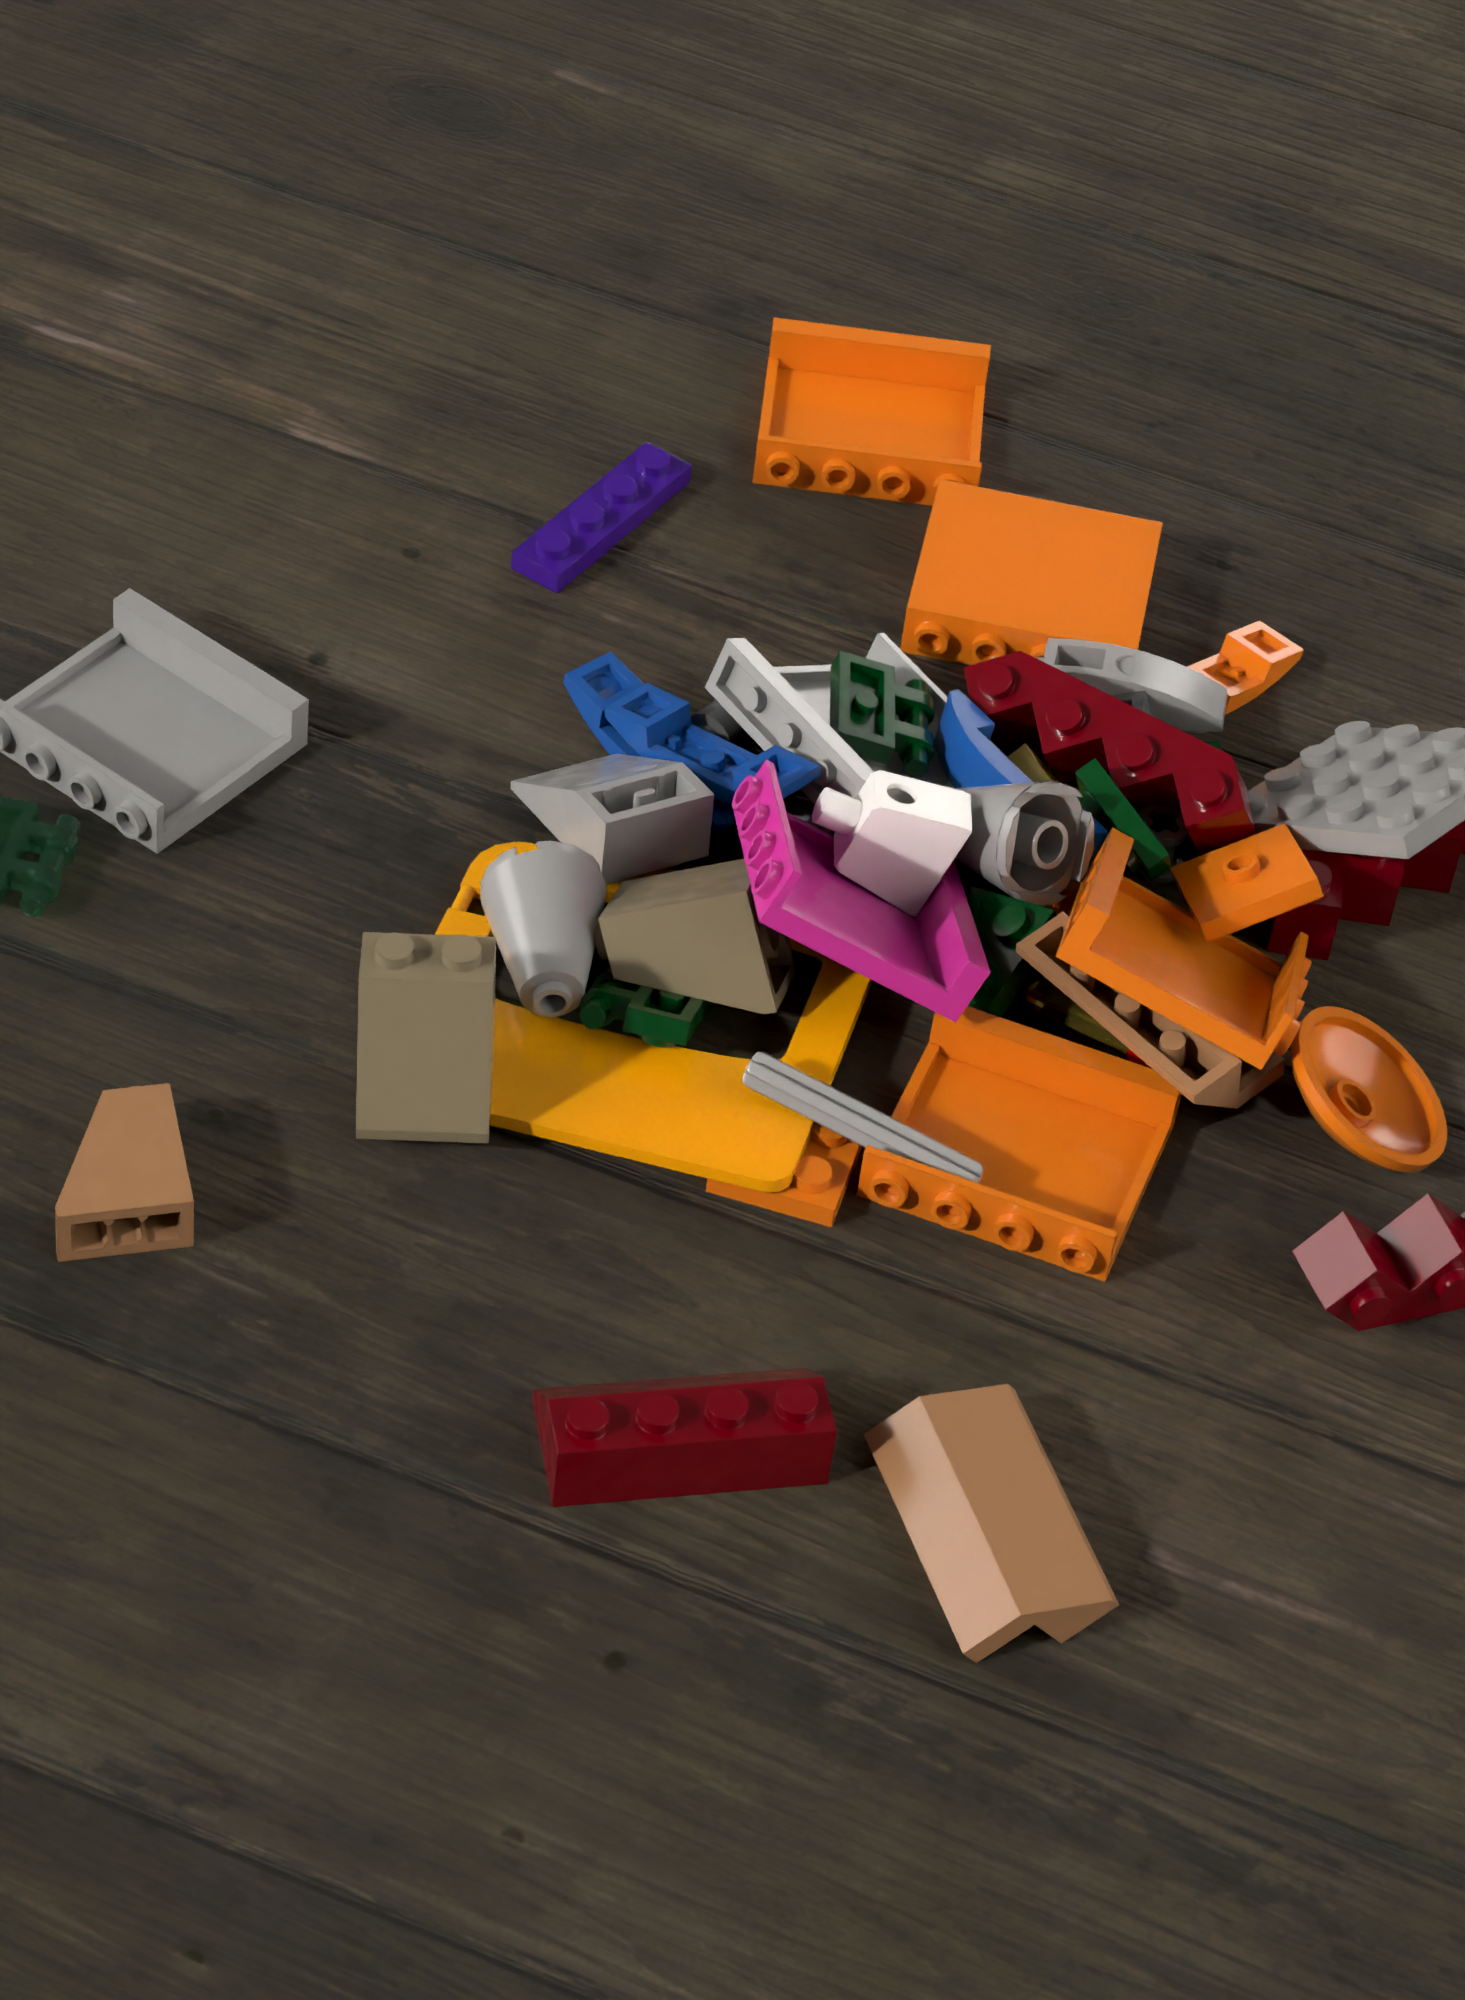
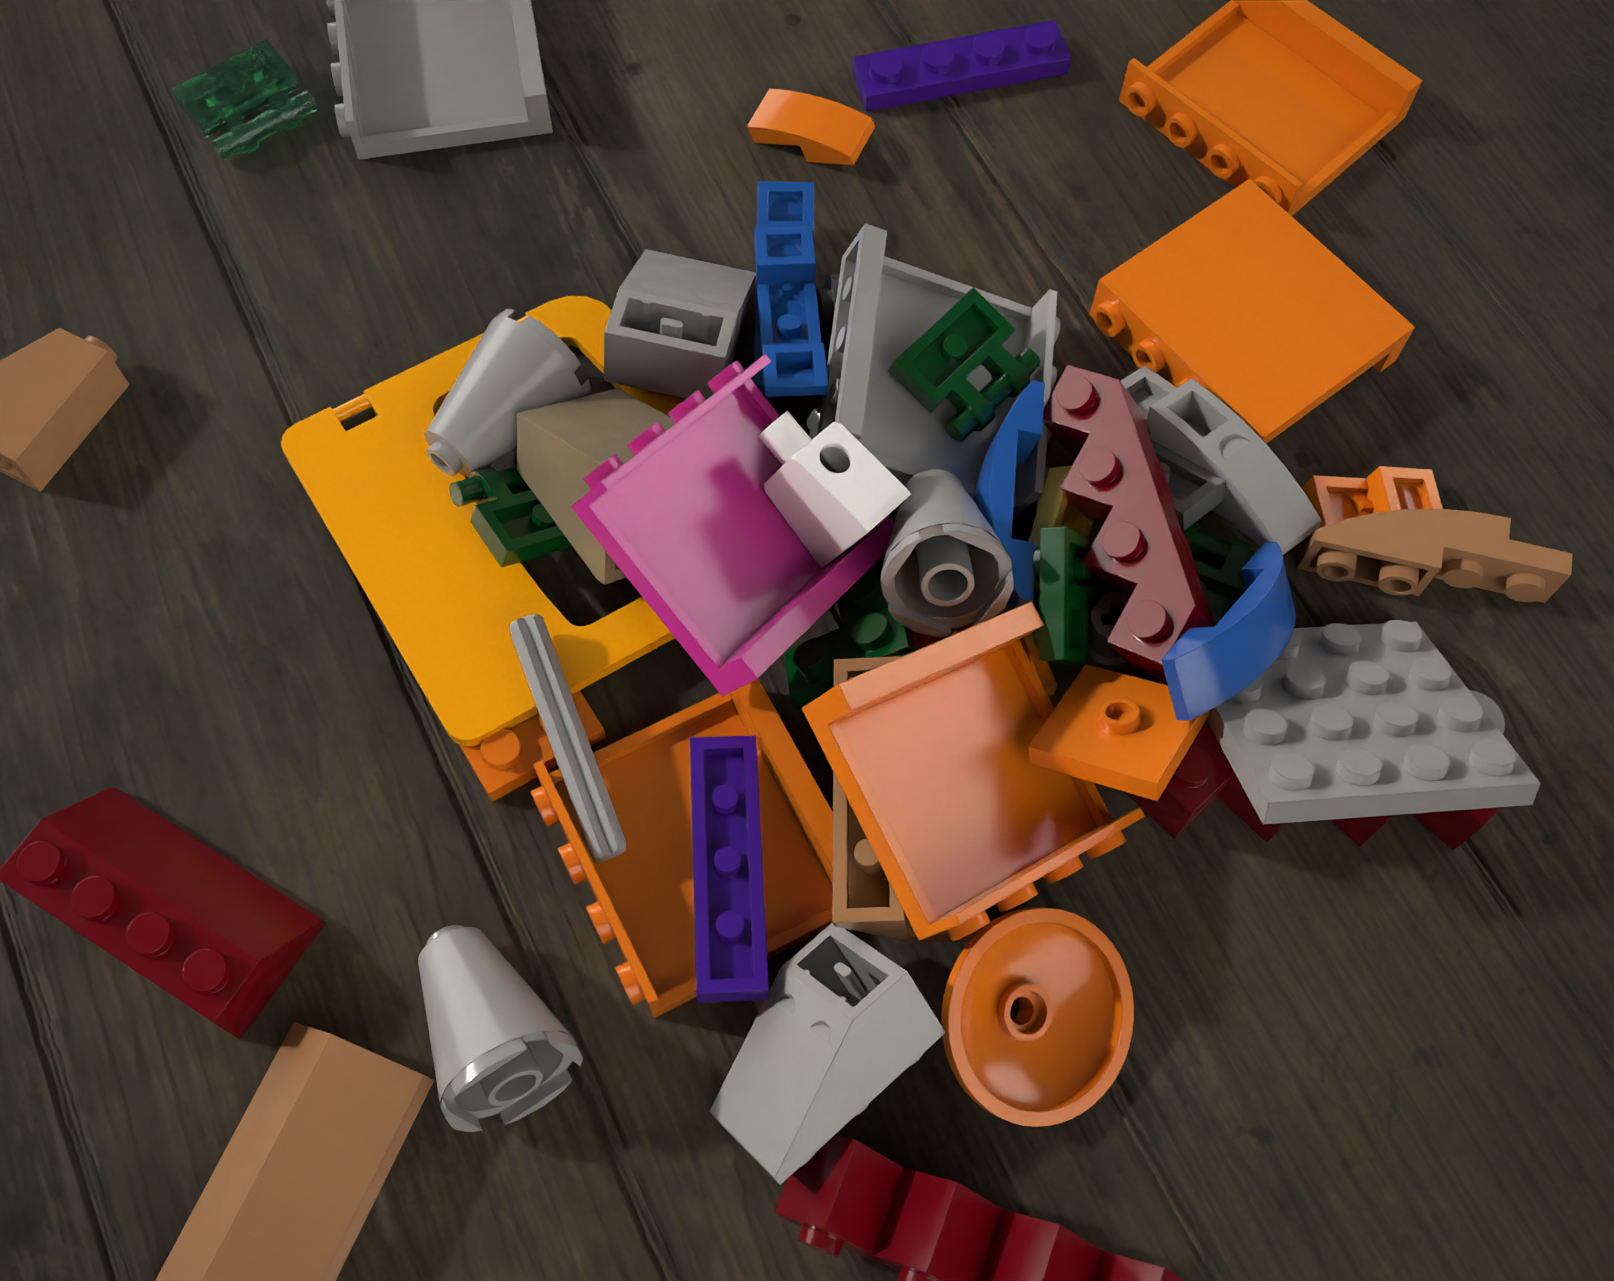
camera: 45 degrees right, 20 degrees up
dark tan slope [356,932,496,1144] -> none
none -> light grey cone [418,925,583,1132]
none -> dark purple plate [690,735,769,1003]
none -> light grey slope [709,923,946,1185]
none -> orange slope [747,89,875,165]
none -> blue slope [1161,542,1296,720]
none -> medium nougat slope [1297,509,1573,603]

